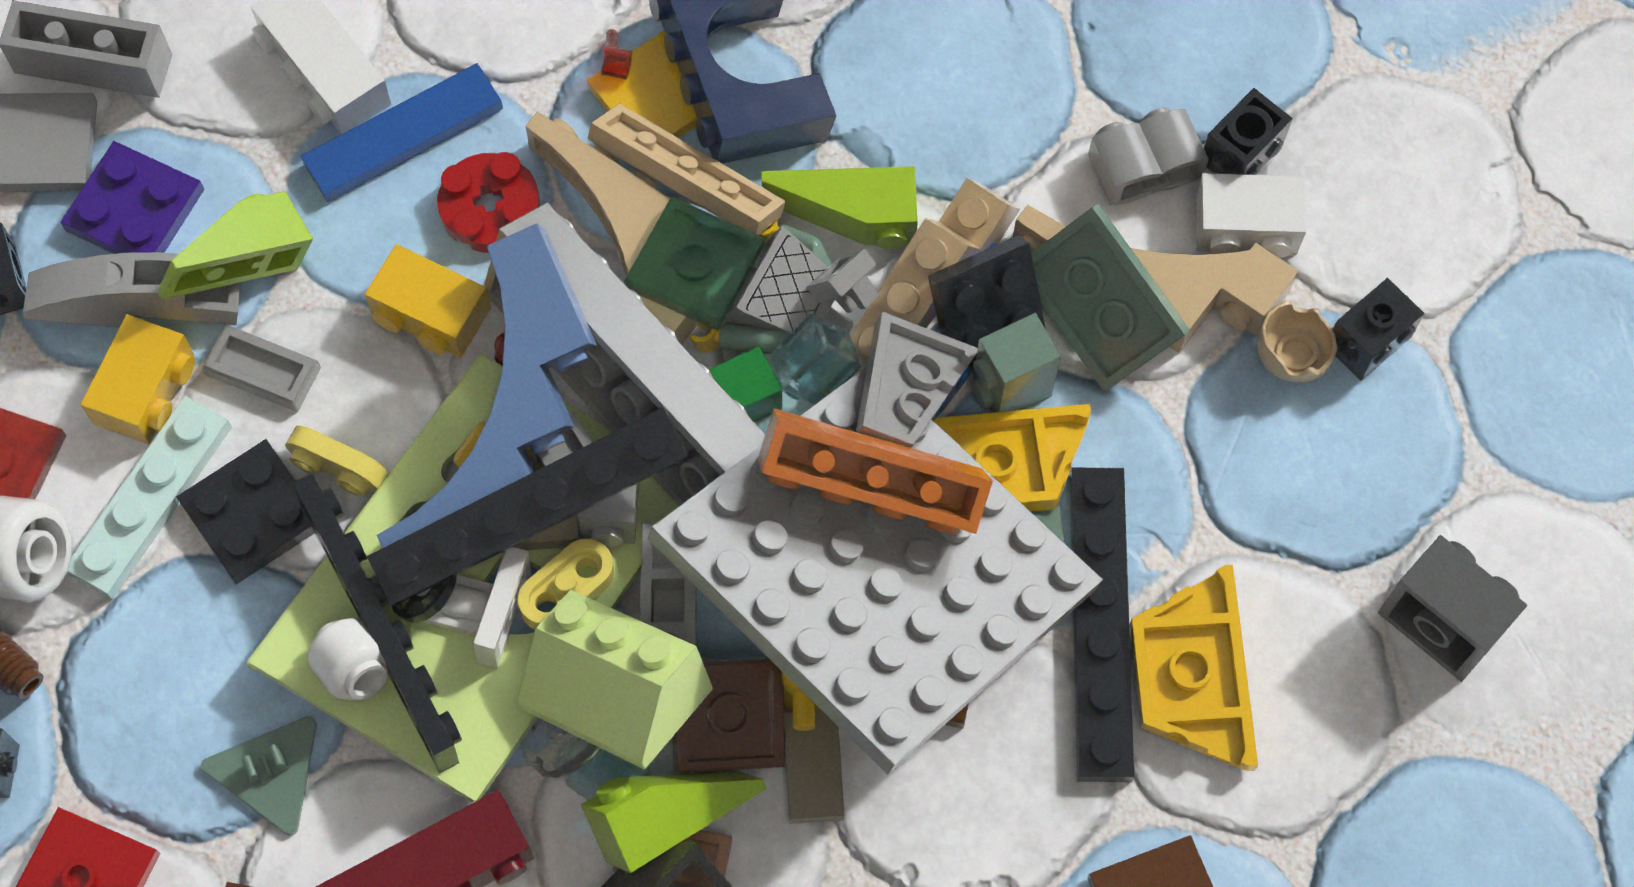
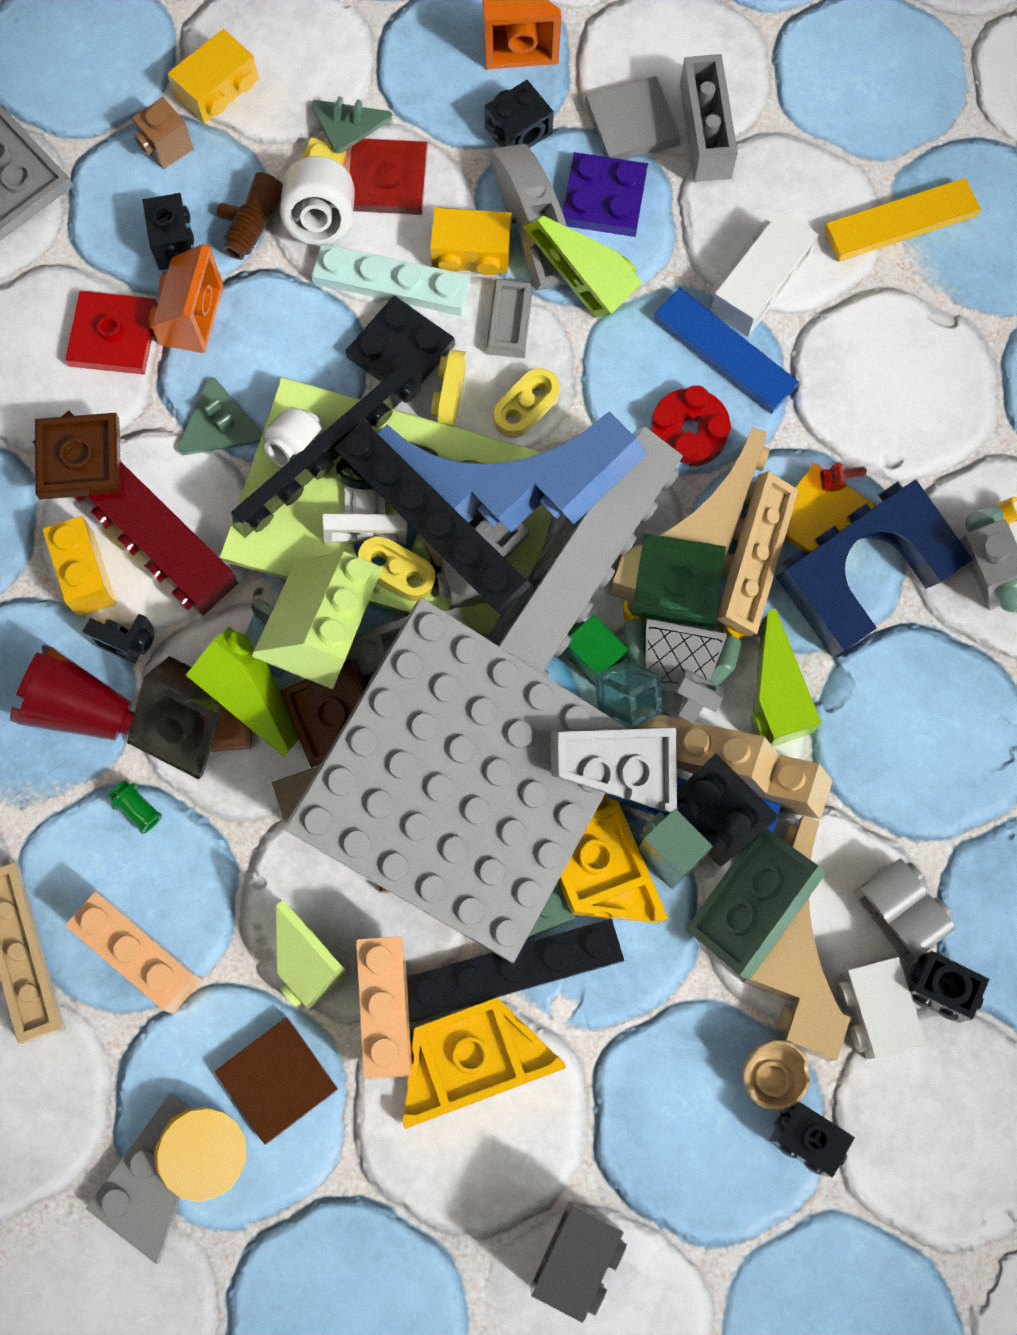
camera: 75 degrees right, 5 degrees up
yellow brick [364,244,492,358] -> none
orange brick [757,408,993,535] -> none
none -> orange slope [149,244,224,354]
none -> yellowish green slope [276,899,350,1009]
none -> light nougat brick [356,936,412,1079]
none -> light yellow plate [493,368,560,438]

